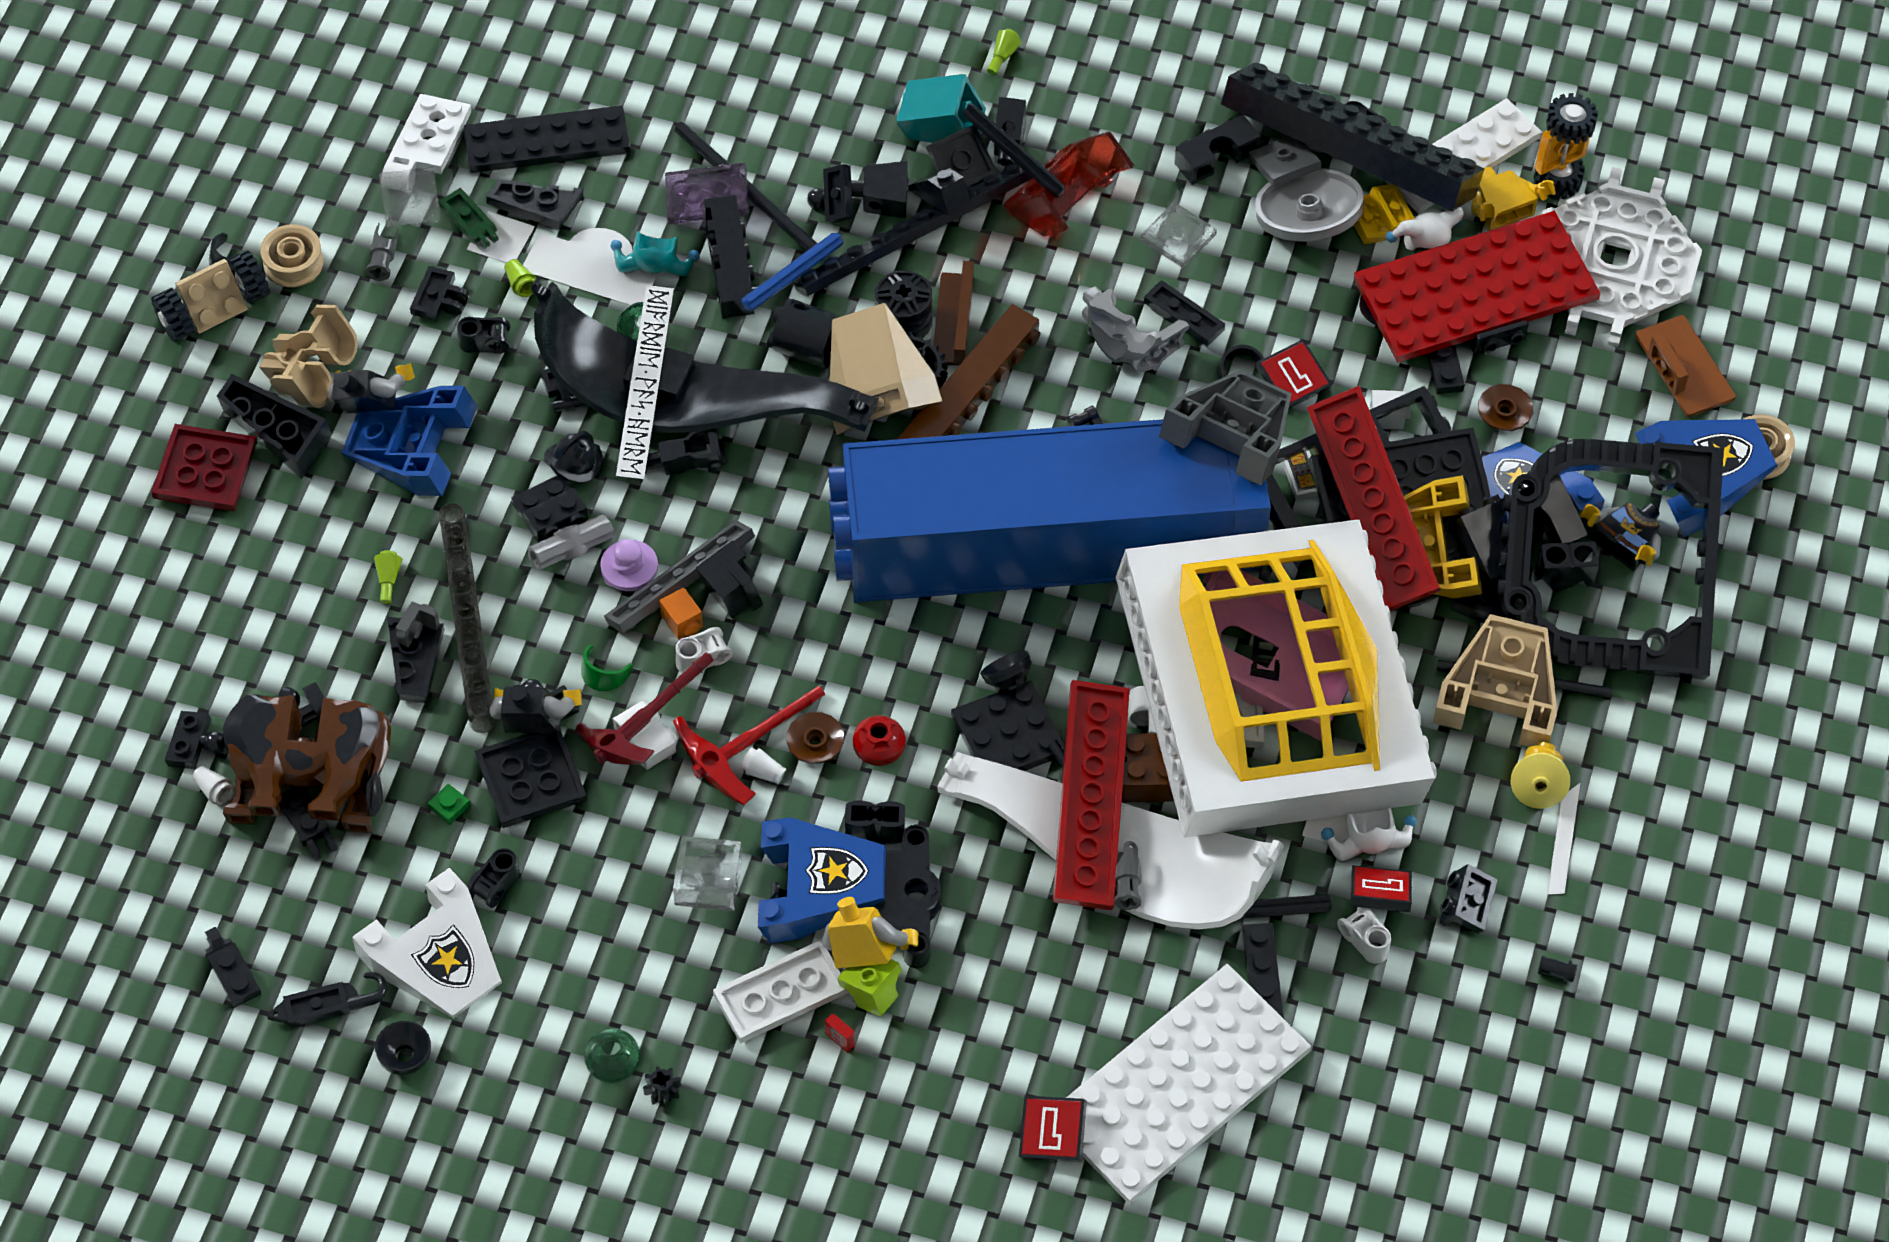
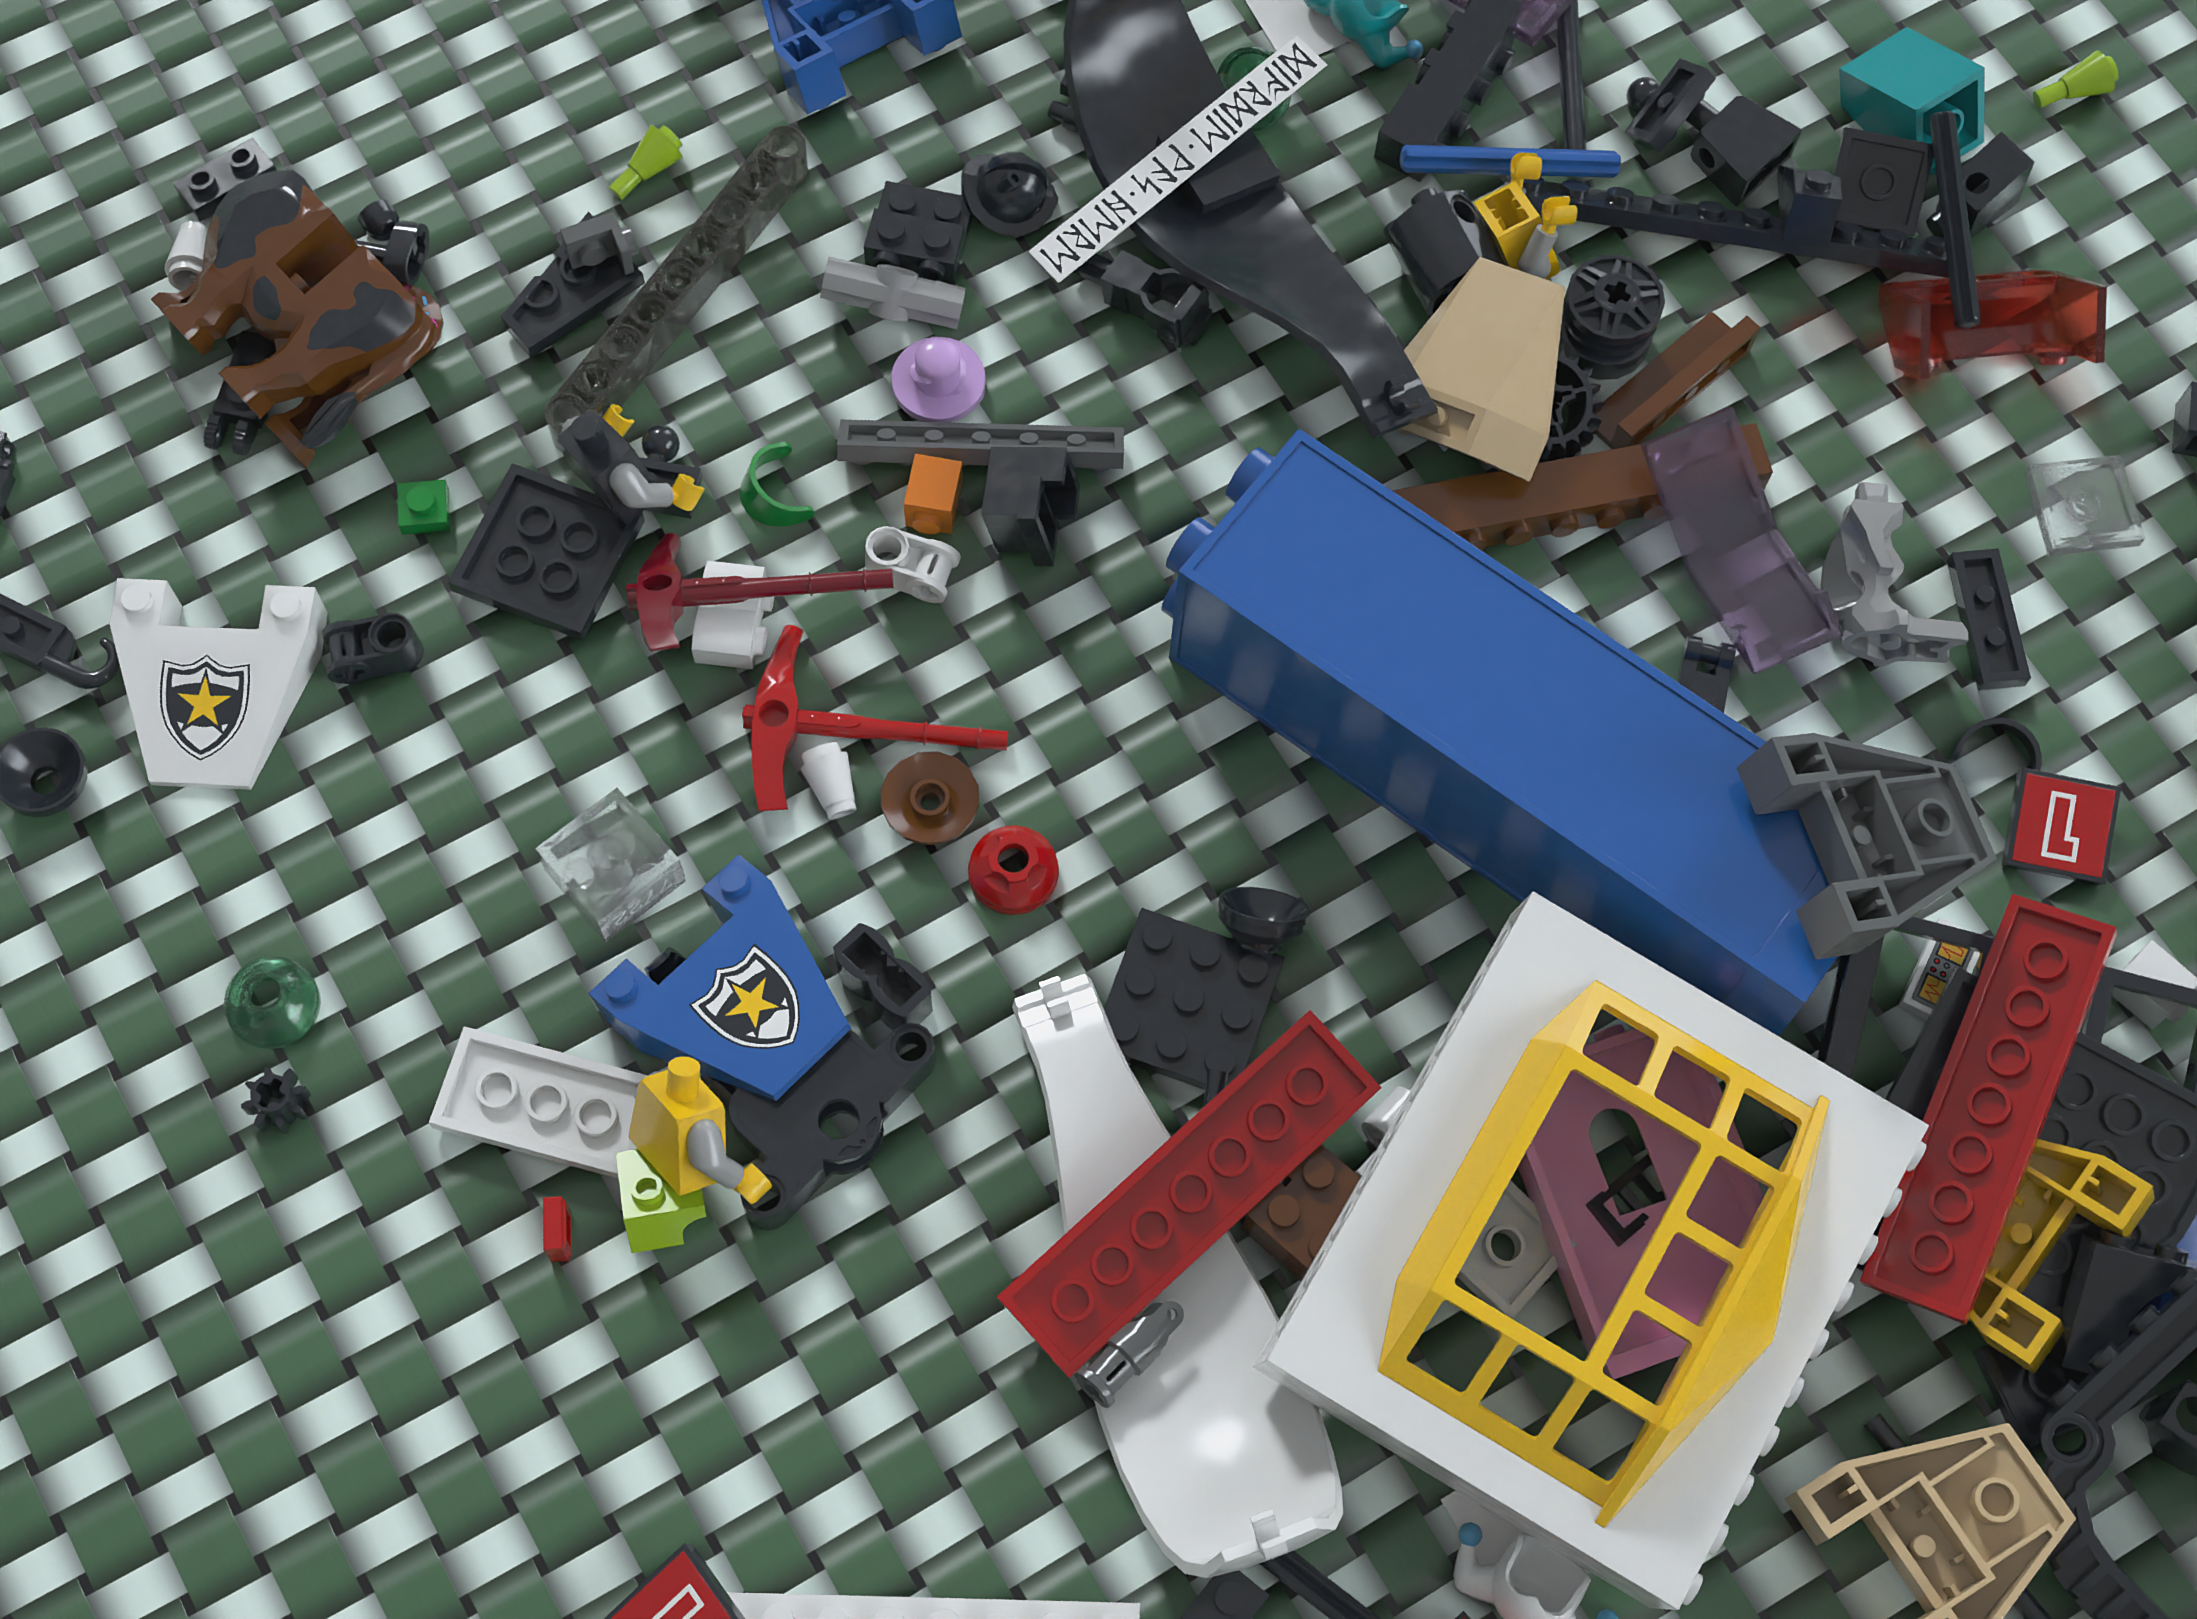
camera: 40 degrees right, 10 degrees up
none -> torso [1473,153,1577,282]
none -> clear purple windscreen [1640,407,1843,674]

